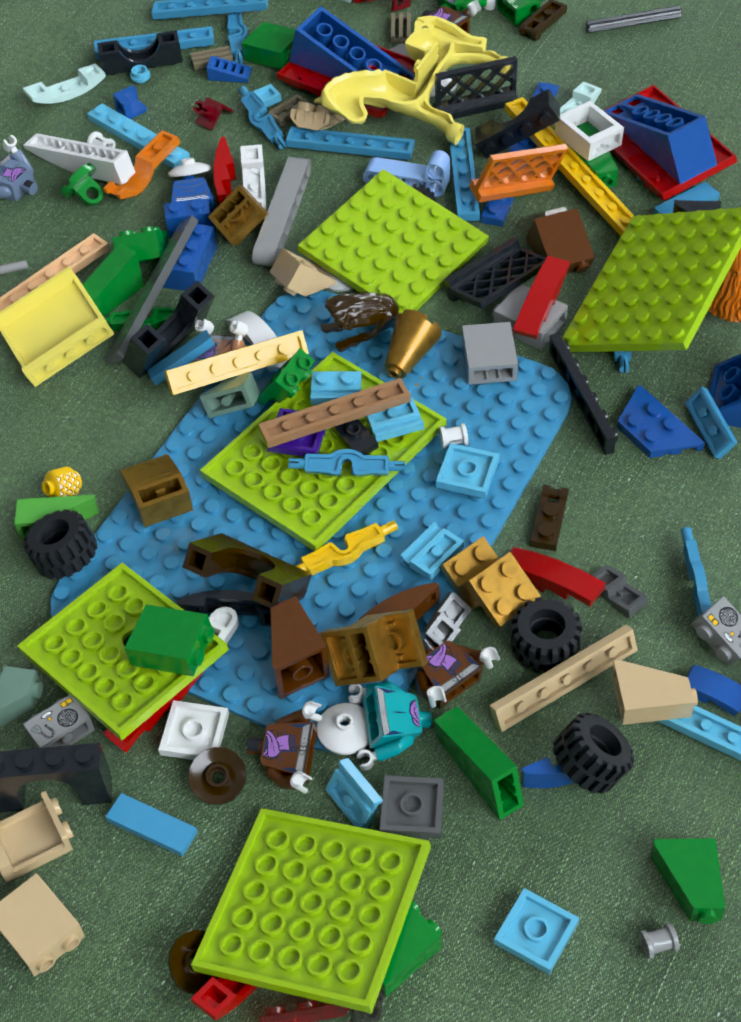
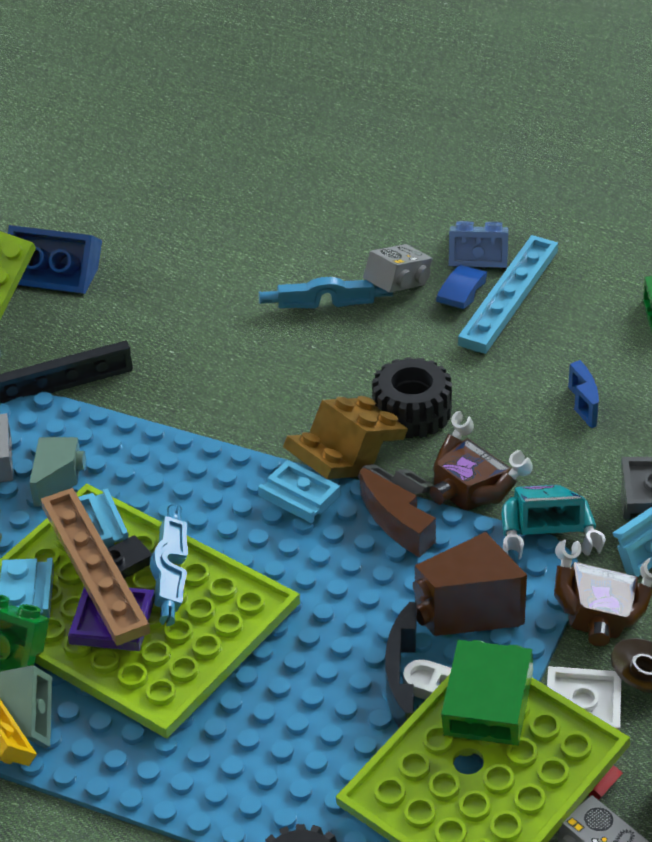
camera: 95 degrees left, 10 degrees down
pearl gold slope [120,454,193,528] -> none
dark brown arch [182,533,312,609] -> none
yellow piece [296,520,398,576] -> none
white dish [317,703,369,755] -> none
pearl gold bracket [320,609,428,686] -> none
green slope [434,706,524,820] -> none
medium azure plate [436,443,499,499] -> none
white bush [439,423,468,449] -> none
tan plate [489,625,638,732] -> none
red slope [510,547,606,607] -> none
dark brown plate [530,484,569,551] -> none
black tyre [553,712,634,794] -> none
dark grey slope [592,564,648,618] -> none
tan slope [611,660,698,725] -> none
blue wing [617,385,705,458] -> none
dark azure tile [685,387,738,459] -> none
none -> sand green slope [30,437,86,507]

